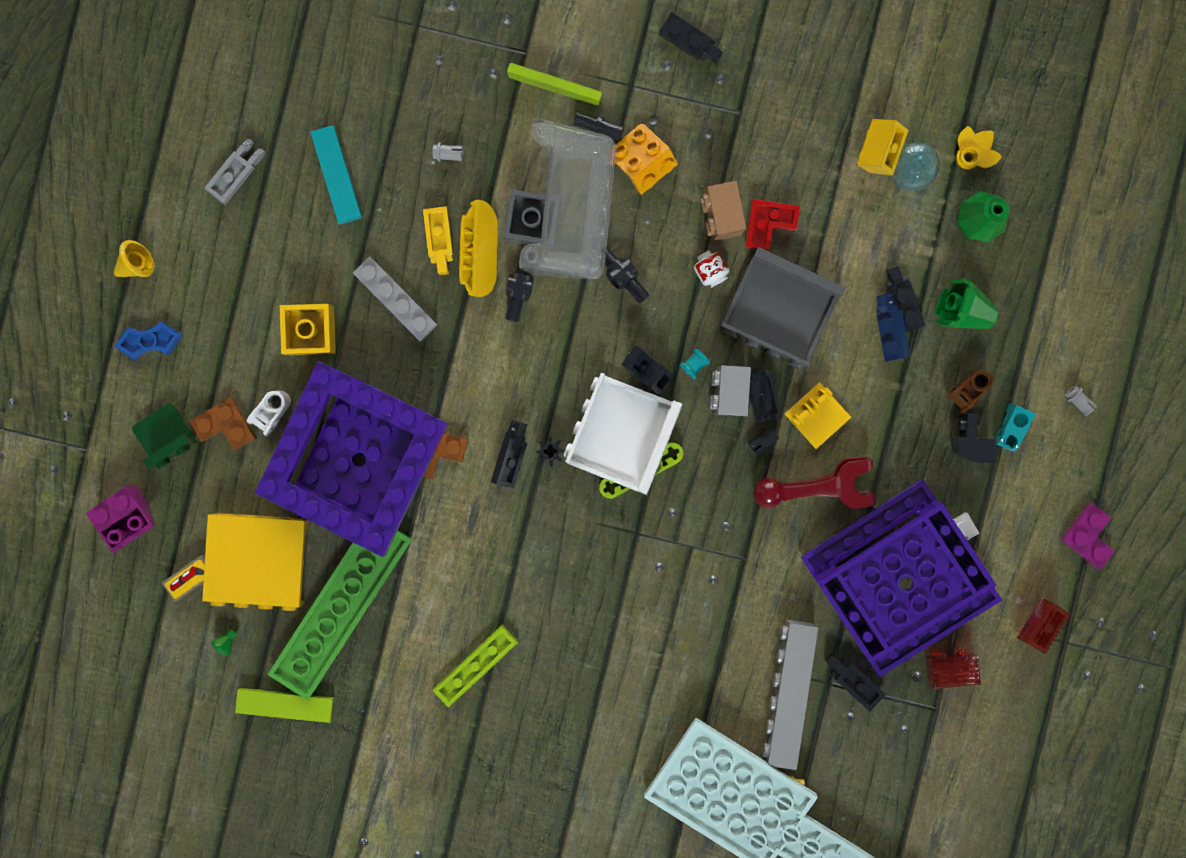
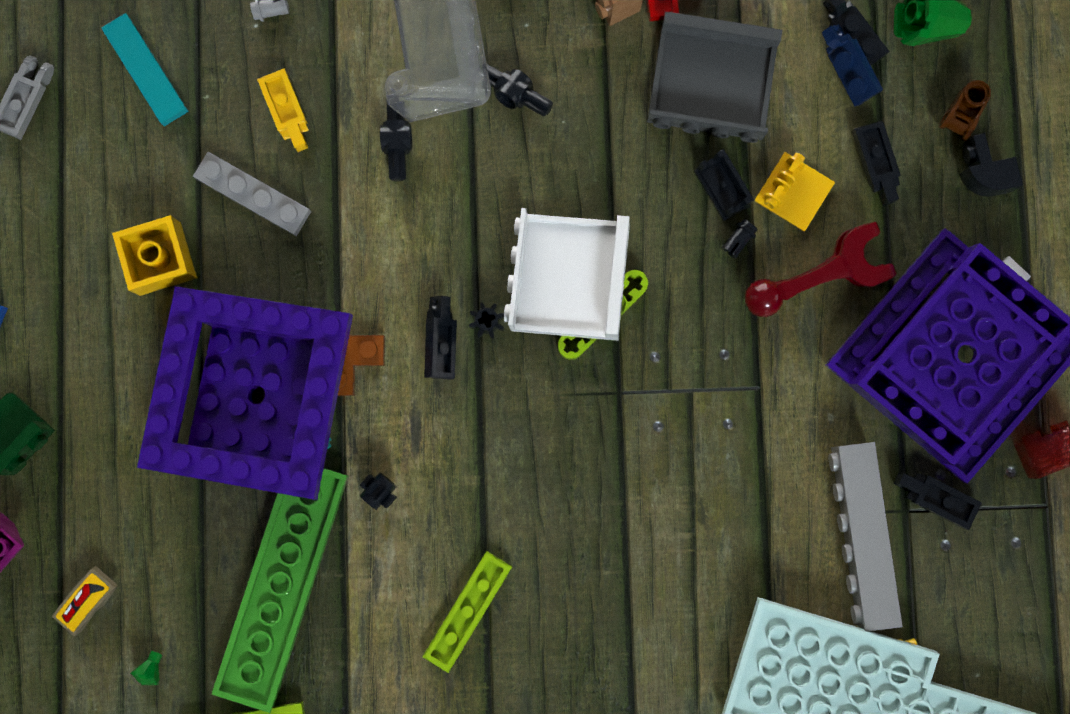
camera: 15 degrees left, 5 degrees down
dark orange plate [189,397,257,450] -> none
yellow panel [202,513,310,611] -> none
white piece [247,391,291,436] -> none
yellow brick [459,200,498,297] -> none
dark grey brick [504,189,560,249] -> none
black brick [621,345,675,396] -> none
teal bush [679,348,711,380] -> none
white head [694,250,730,288] -> none
light grey brick [710,365,751,416] -> none
teal leg [995,403,1036,452] -> none
none -> black gear [360,472,397,510]
none -> black hinge [852,121,901,206]

